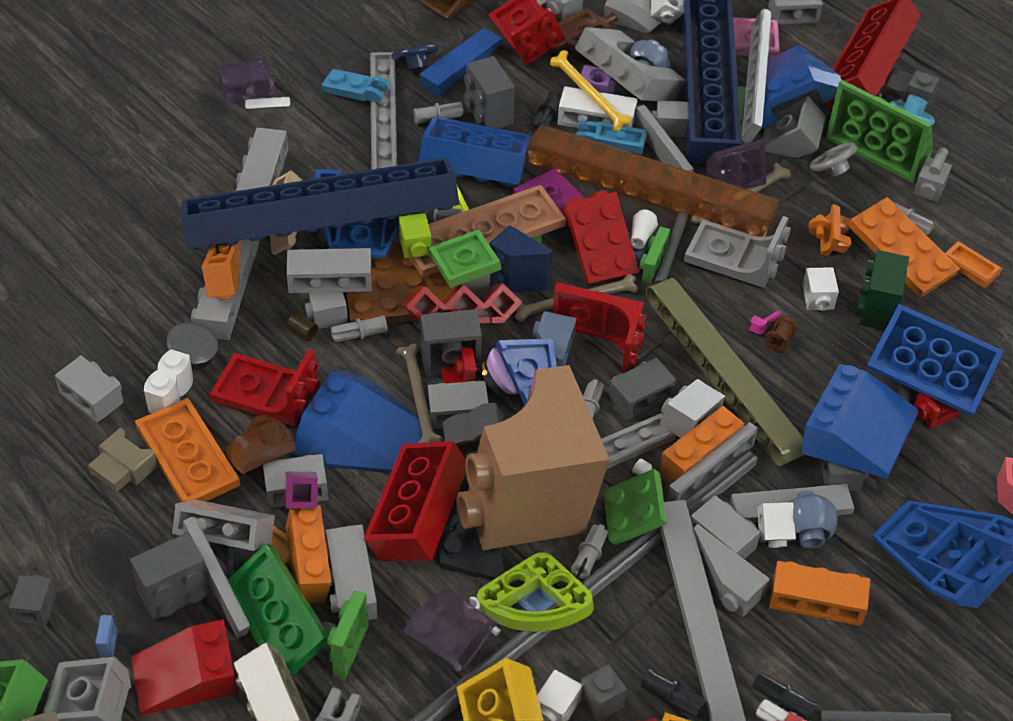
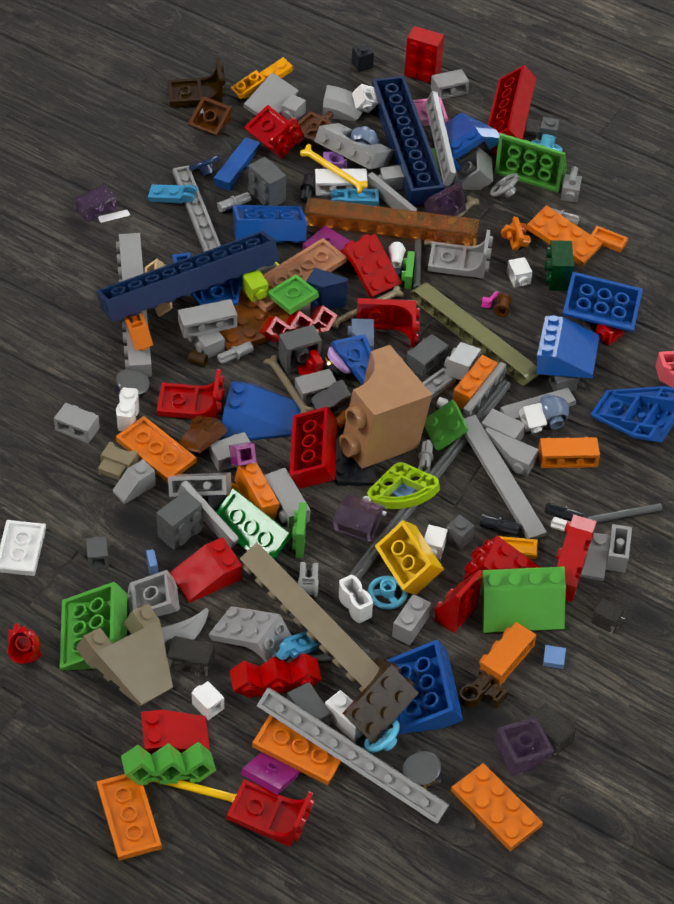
camera: 15 degrees left, 0 degrees up
none -> light grey slope [113,459,156,504]

